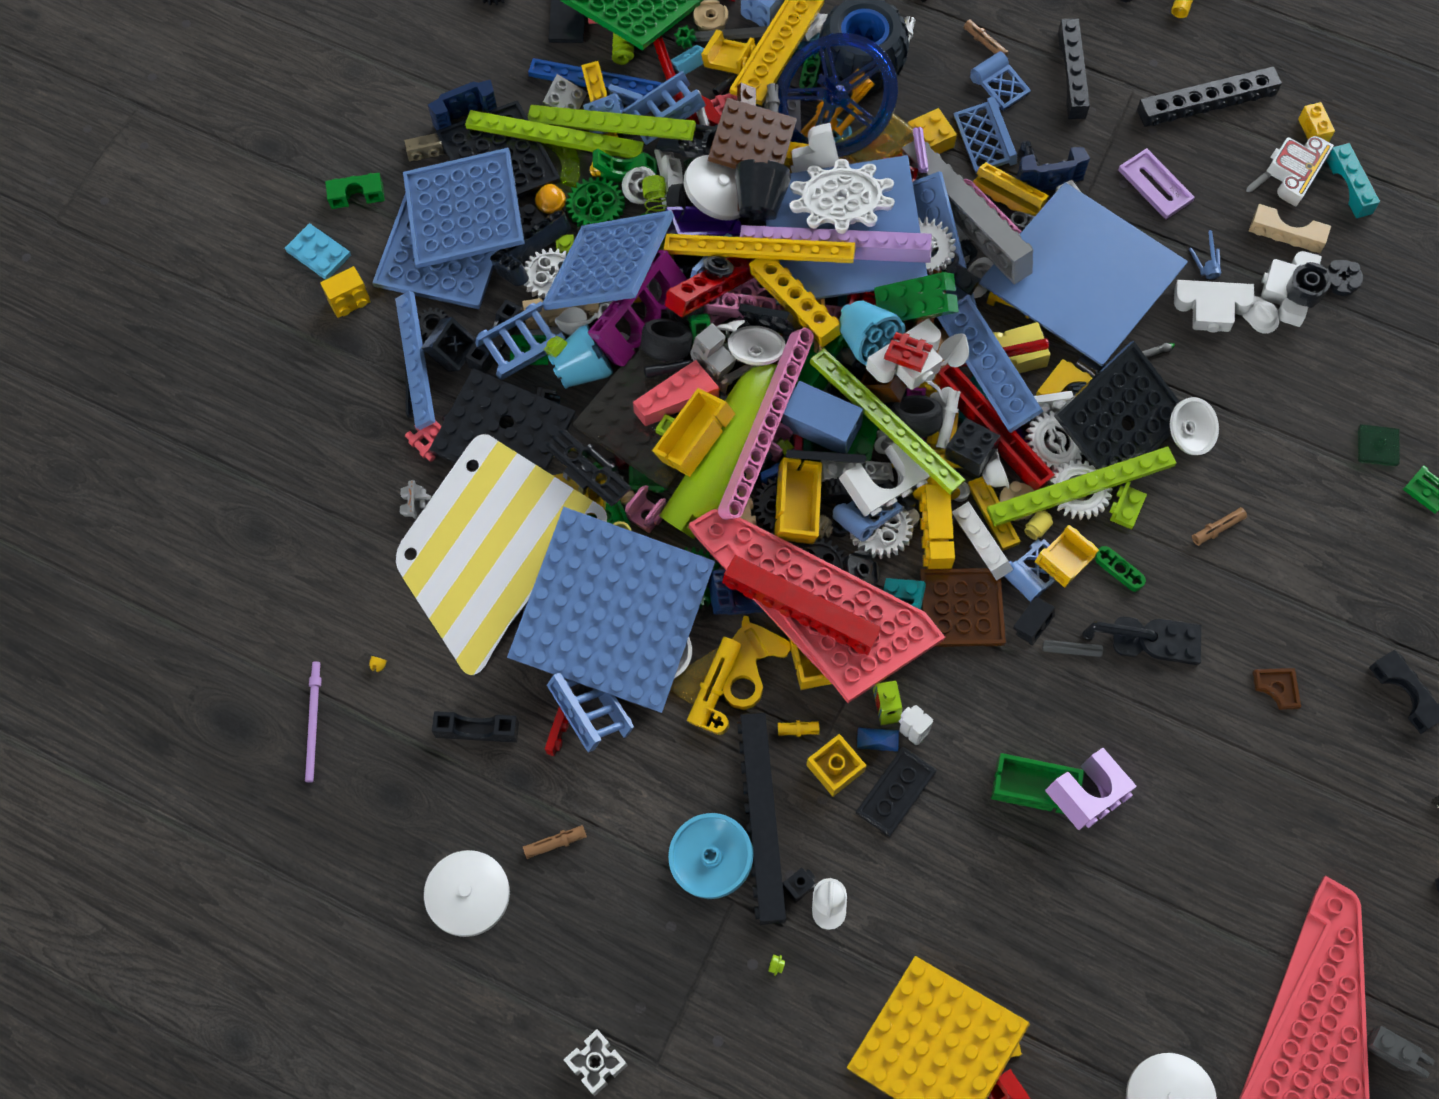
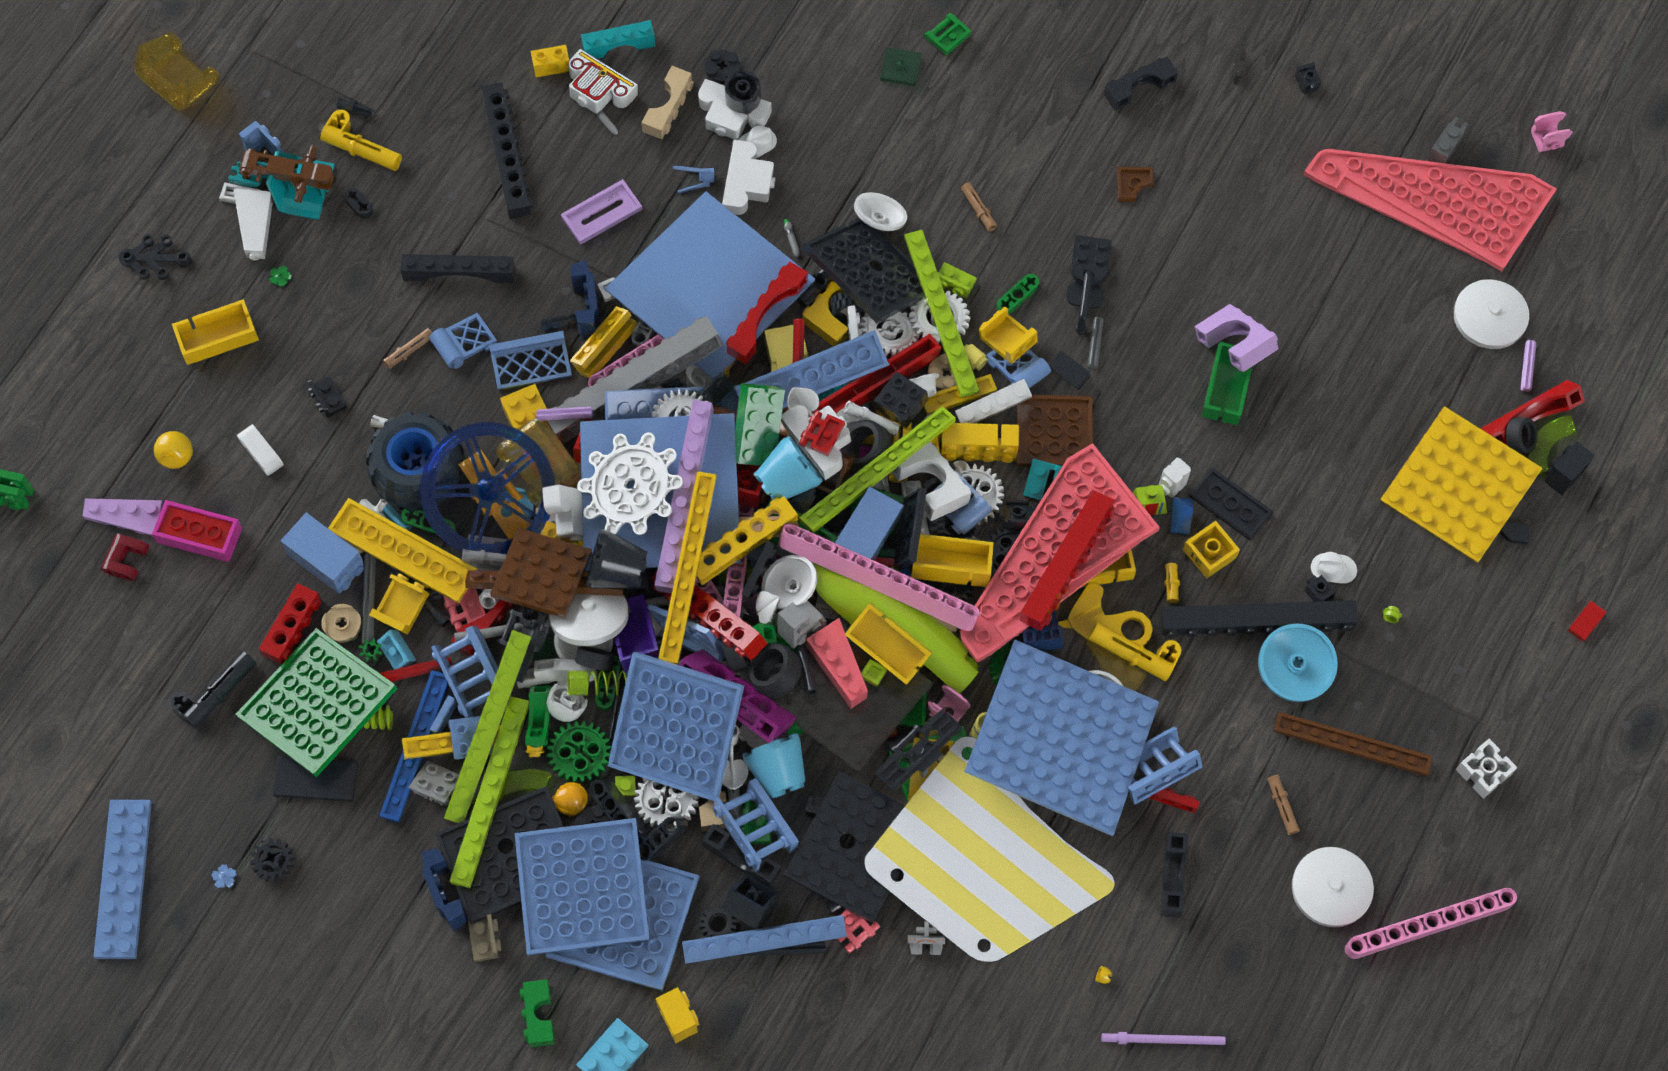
camera: 90 degrees left, 0 degrees up
lime plate [543,336,568,358] -> none
black gear [703,256,734,278] -> none
none -> red arch [726,261,808,365]
none -> reddish brown plate [1273,712,1433,777]
none -> bright pink beam [1345,888,1517,959]

